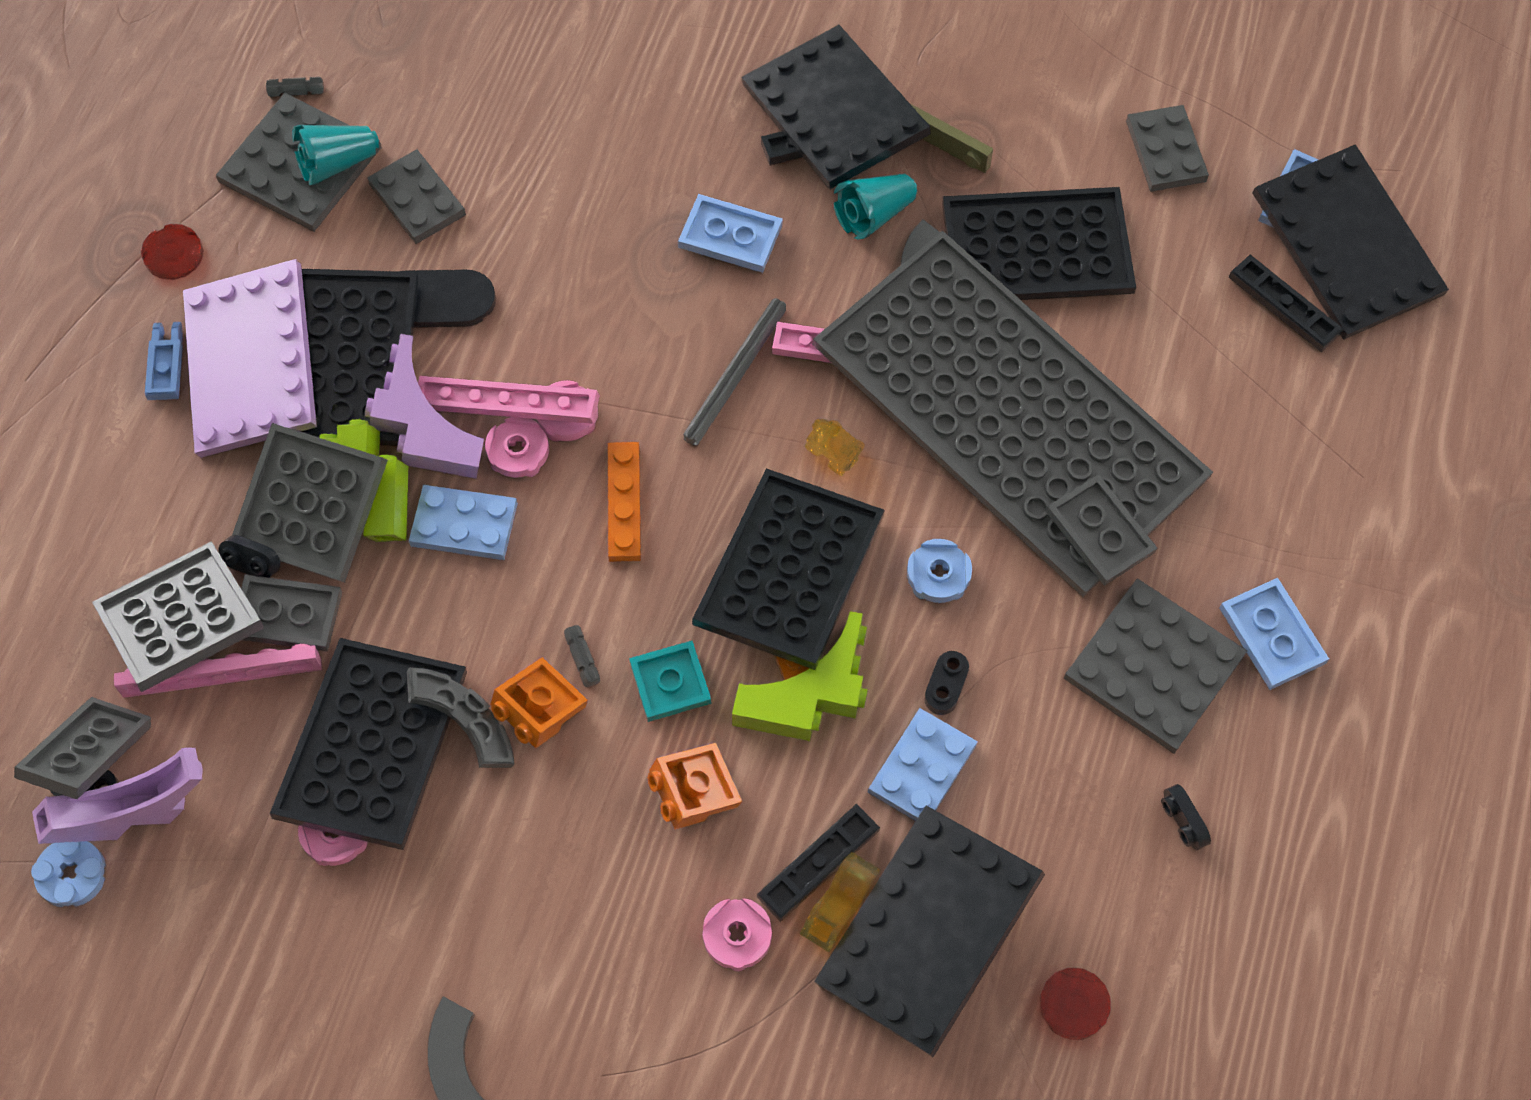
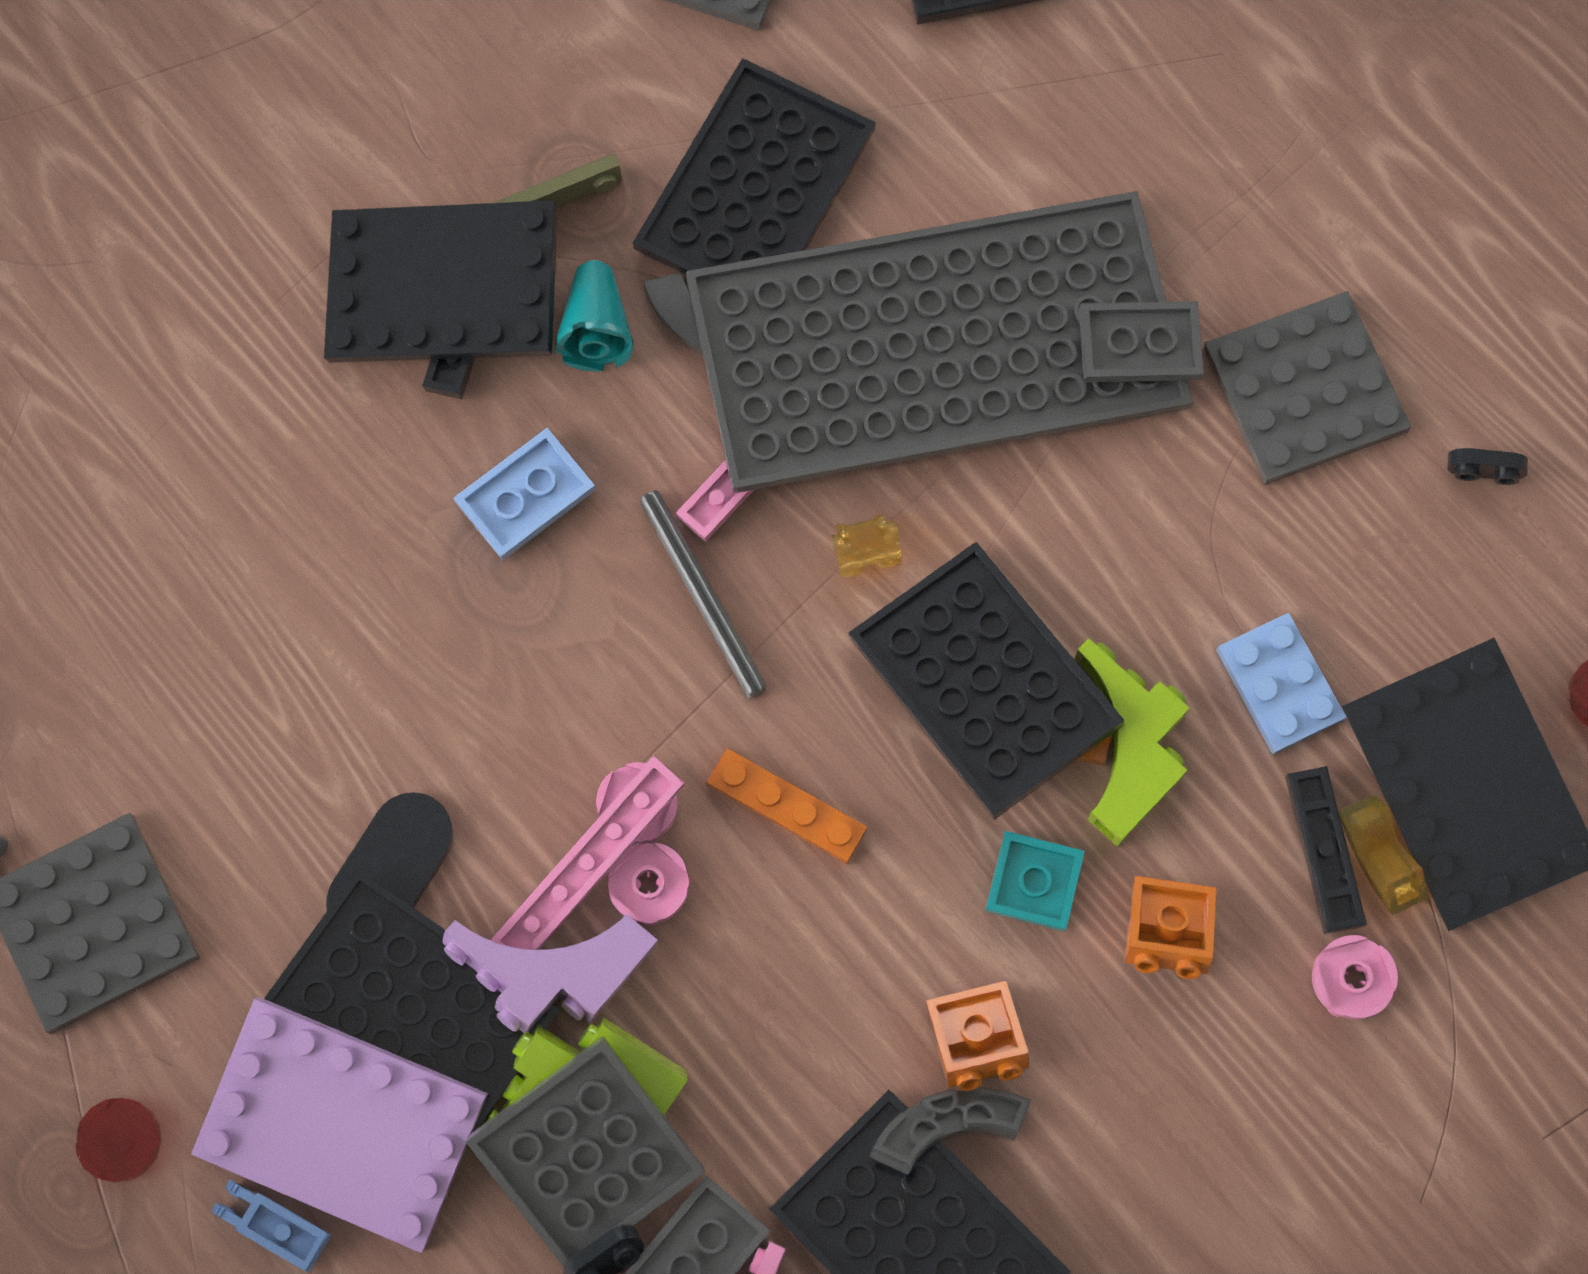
camera: 55 degrees left, 10 degrees up
teal cone [292,125,379,185] -> none
dark grey plate [367,149,466,244] -> none
light blue plate [409,485,518,560] -> none
dark grey axle [564,625,600,687] -> none
light blue plate [907,539,972,603] -> none
black plate [924,651,969,715] -> none
light blue plate [1219,578,1329,690] -> none

